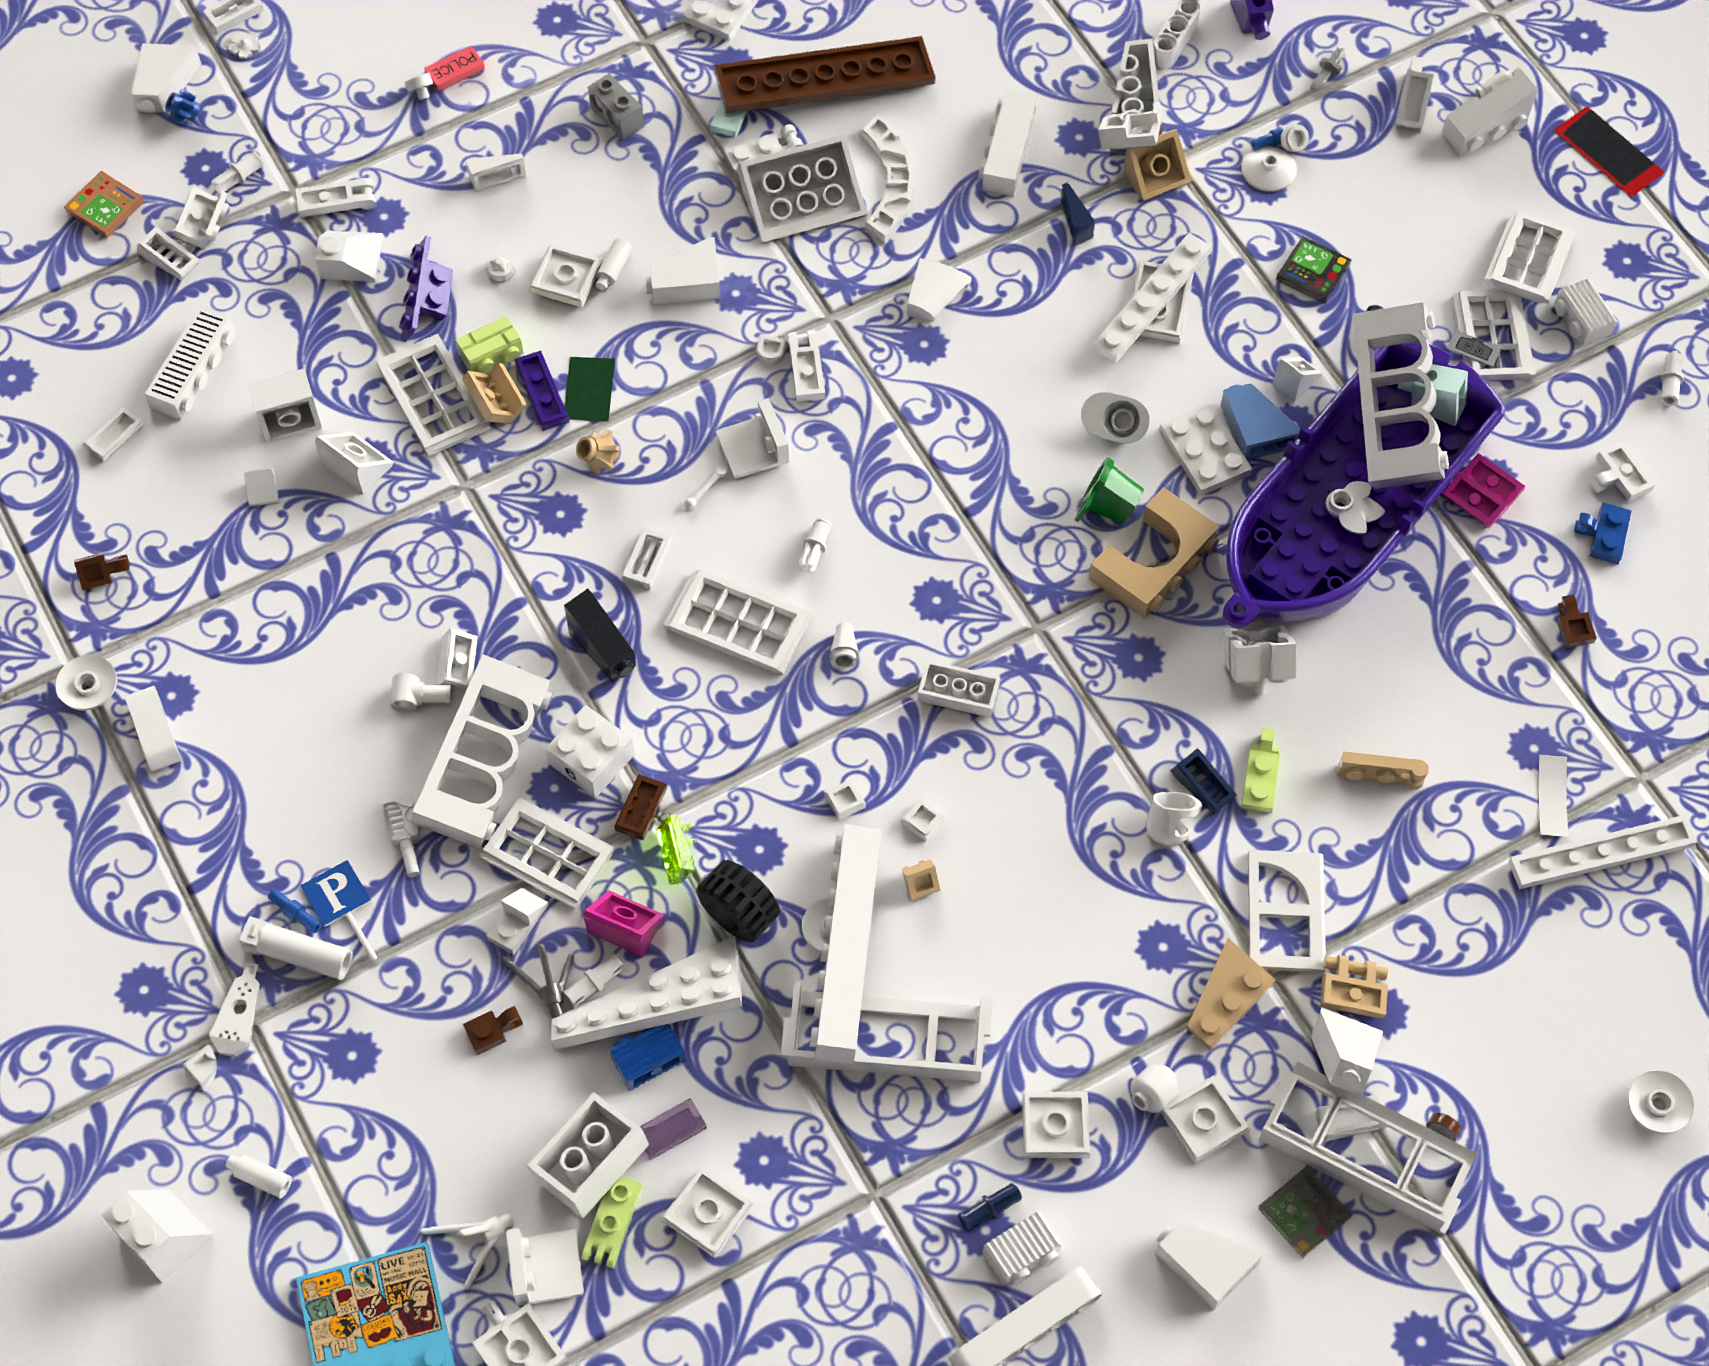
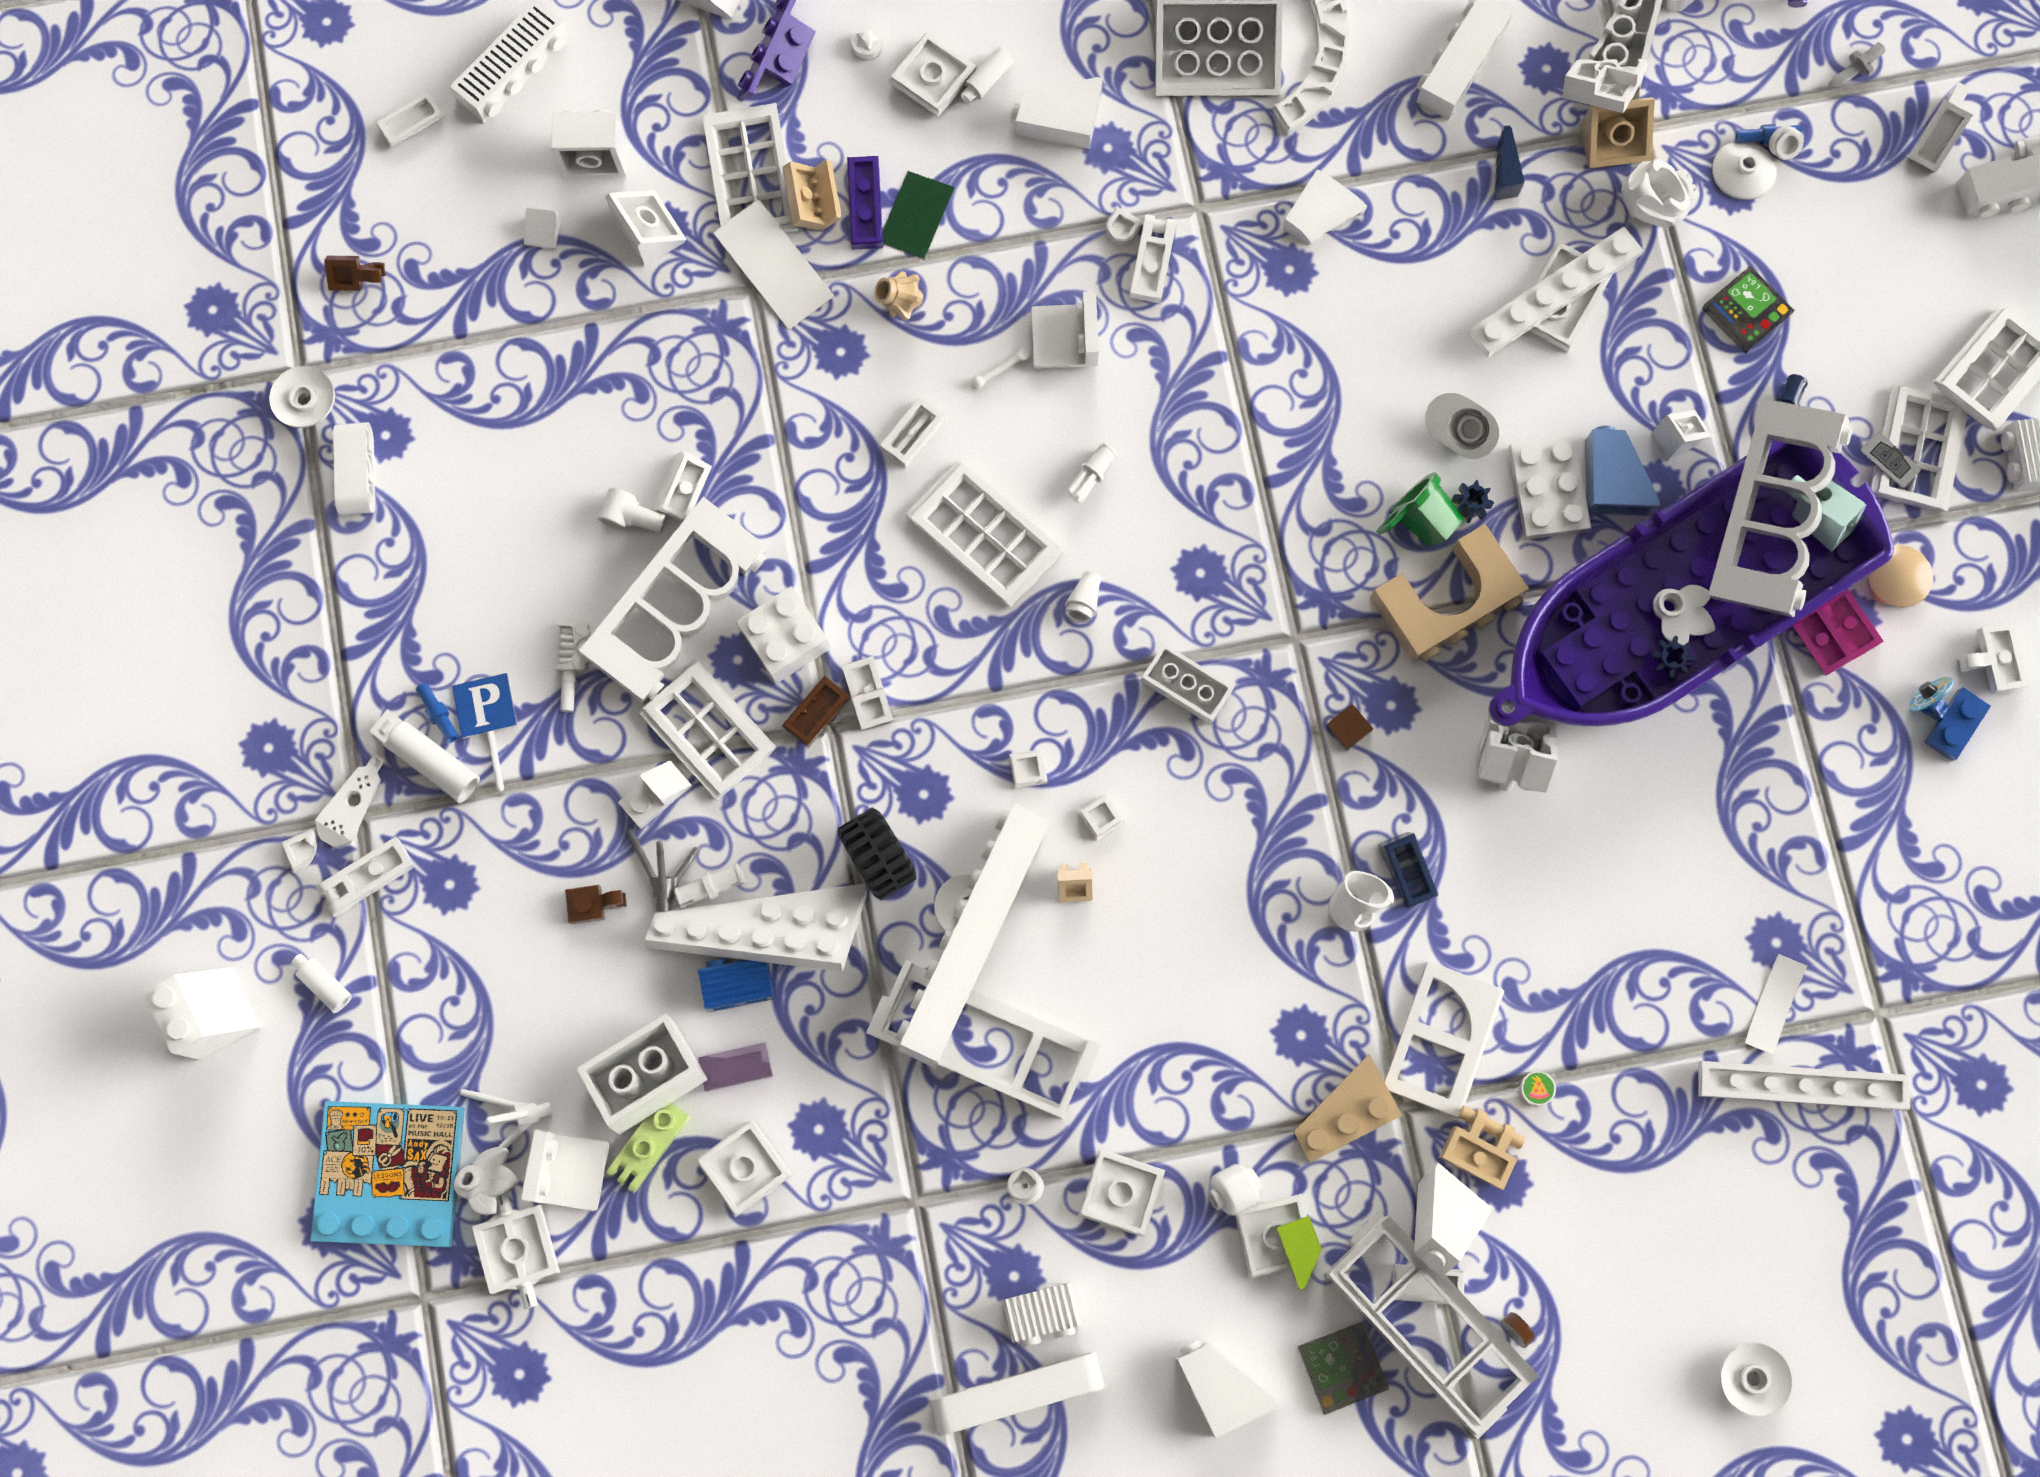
camera: 20 degrees right, 15 degrees up
yellowish green brick [455,316,524,374] -> none
black slope [564,588,636,683] -> none
dark pink slope [583,890,665,957] -> none
clear neon green plate [656,814,695,884] -> none
dark blue axle [958,1183,1022,1233] -> none
yellowish green hinge [1241,728,1280,813] -> none
tan plate [1338,751,1429,790] -> none
reddish brown plate [1557,594,1597,648] -> none
none -> white plate [316,837,416,917]
none -> white plate [454,1147,519,1215]
none -> white sticker [714,200,834,329]
none -> white slope [842,656,893,730]
none -> white tile [1007,1168,1044,1205]
none -> lime tile [1276,1216,1322,1290]
none -> reddish brown tile [1326,704,1374,751]
none -> dark blue gear [1451,480,1494,523]
none -> tile [1519,1071,1556,1106]
none -> white helmet [1621,159,1699,229]
none -> dark blue gear [1651,636,1696,679]
none -> tan dish [1867,544,1933,608]
none -> piece [1909,677,1953,711]

